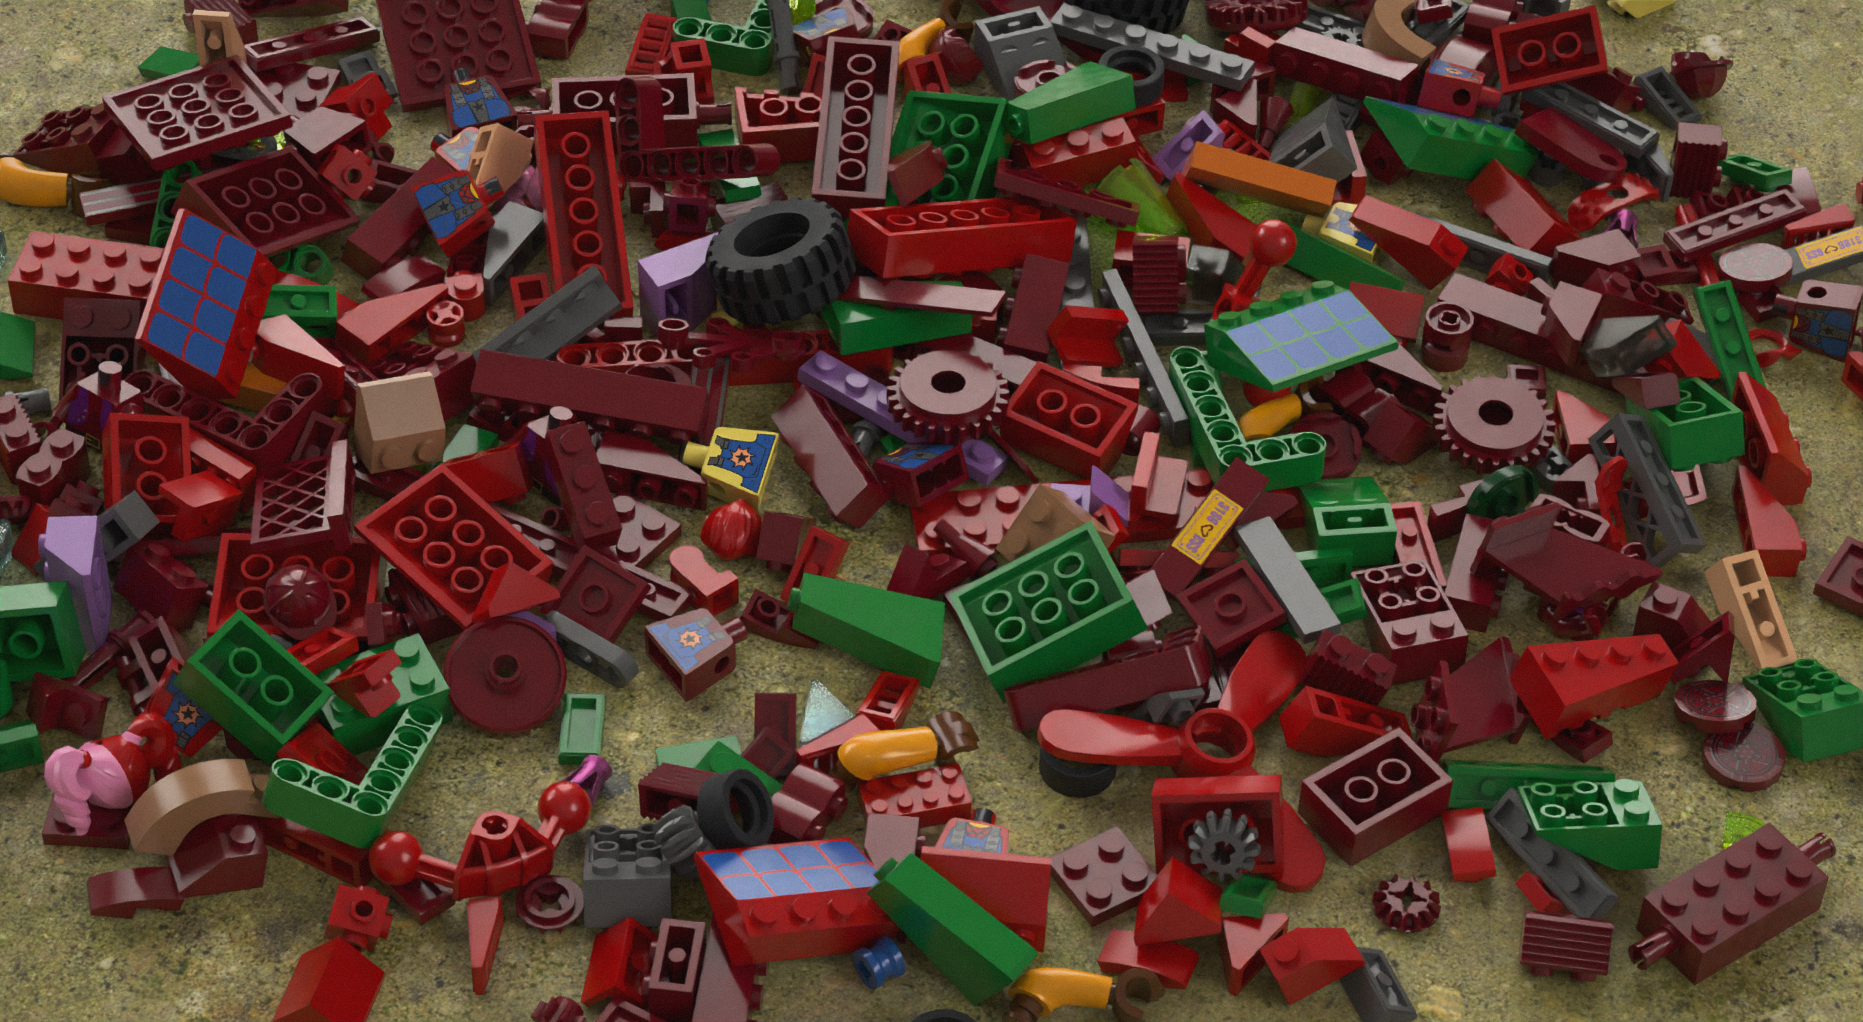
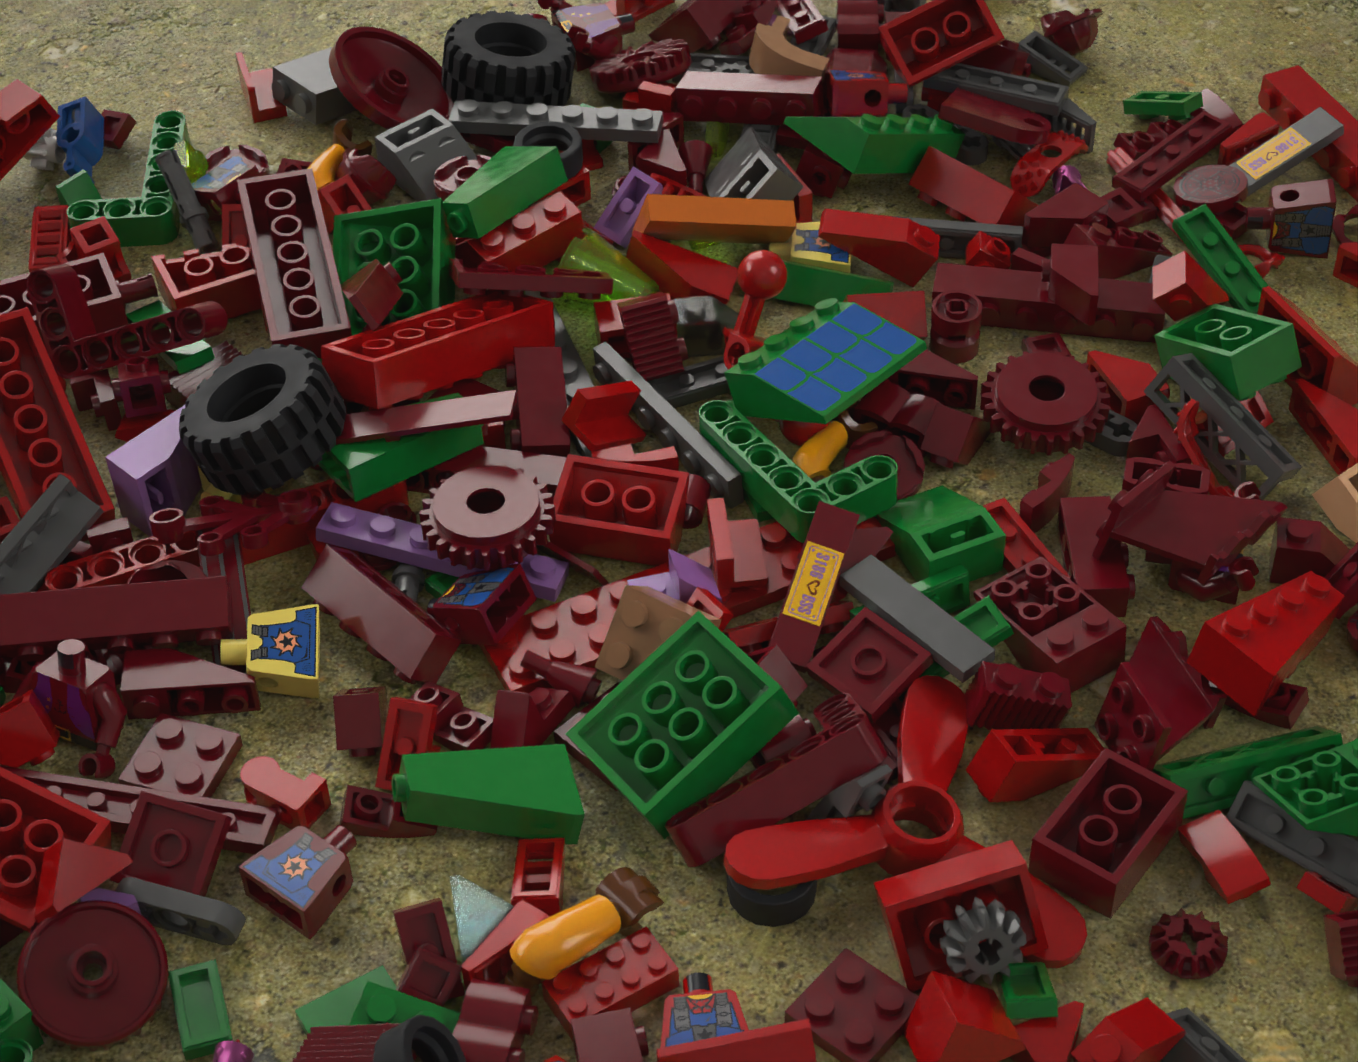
camera: 15 degrees left, 0 degrees up
dark red brick [543,421,622,552] -> none
red hair [700,498,763,561] -> none
dark green tile [1466,465,1540,520] -> none
clear smoke slope [1579,315,1677,377] -> none
dark red slope [1612,372,1680,409] -> none
dark red brick [1669,122,1728,199] -> none
none -> dark red slope [409,681,493,751]

